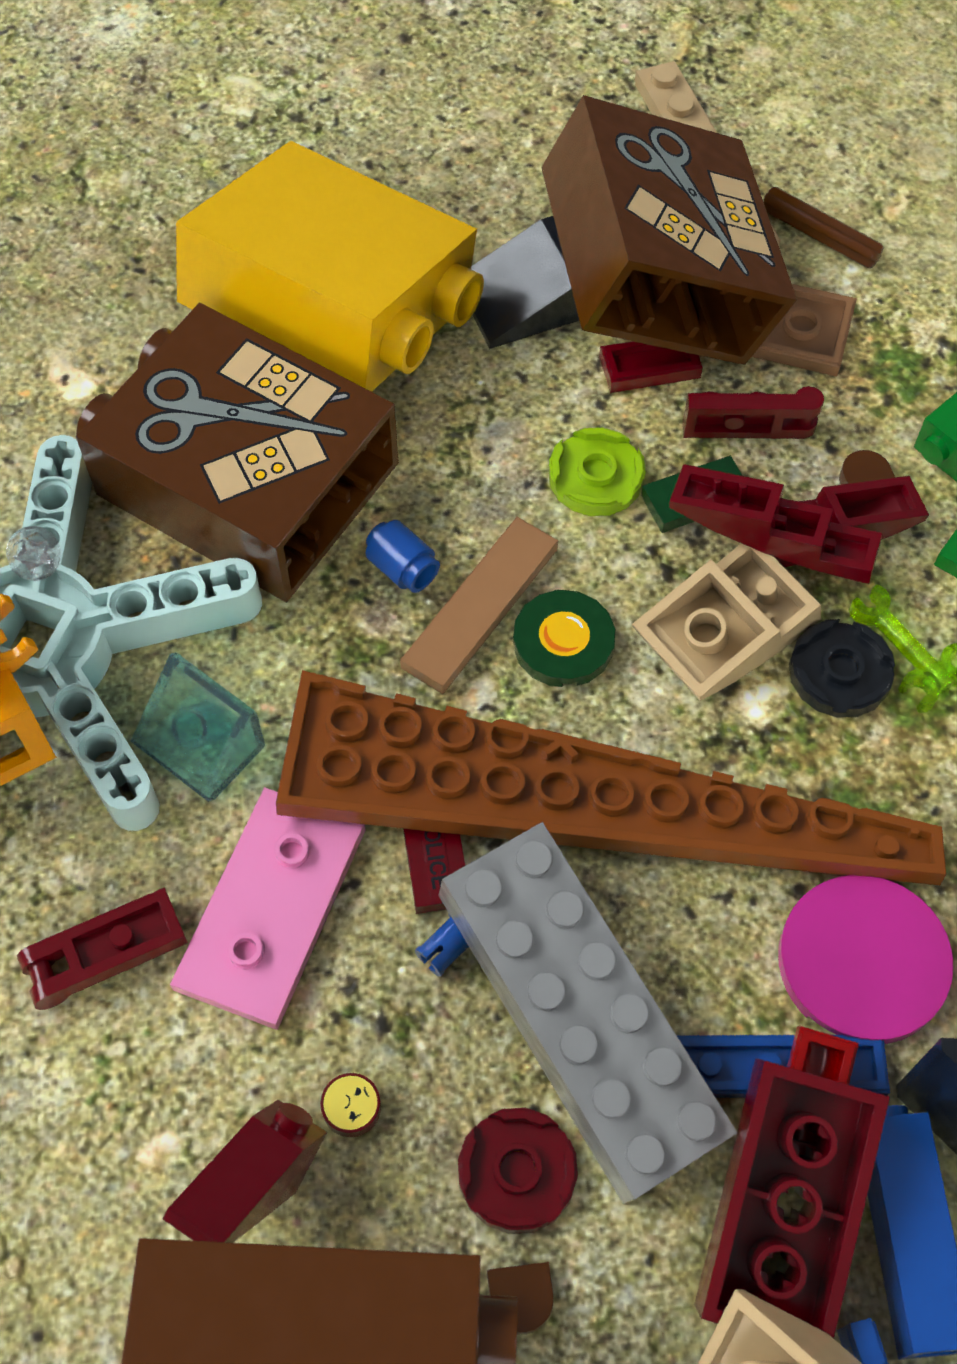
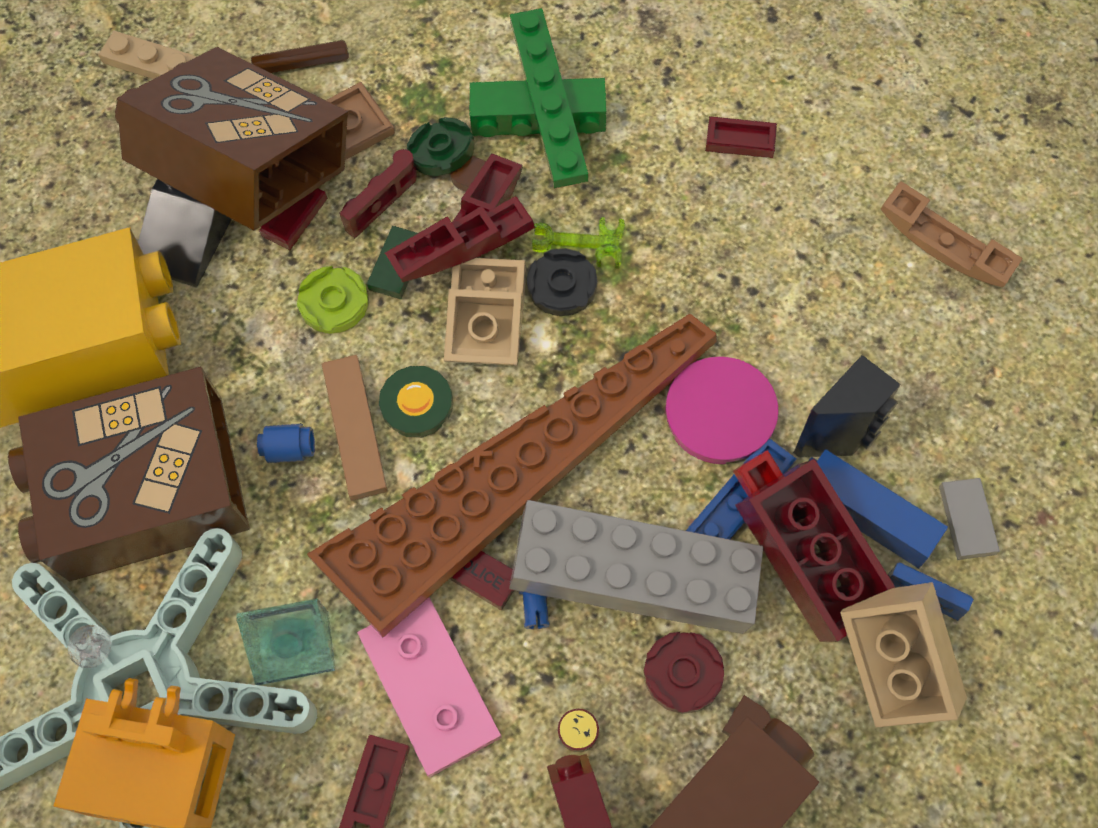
camera: 45 degrees left, 5 degrees up
none -> dark green tile [407,117,475,176]

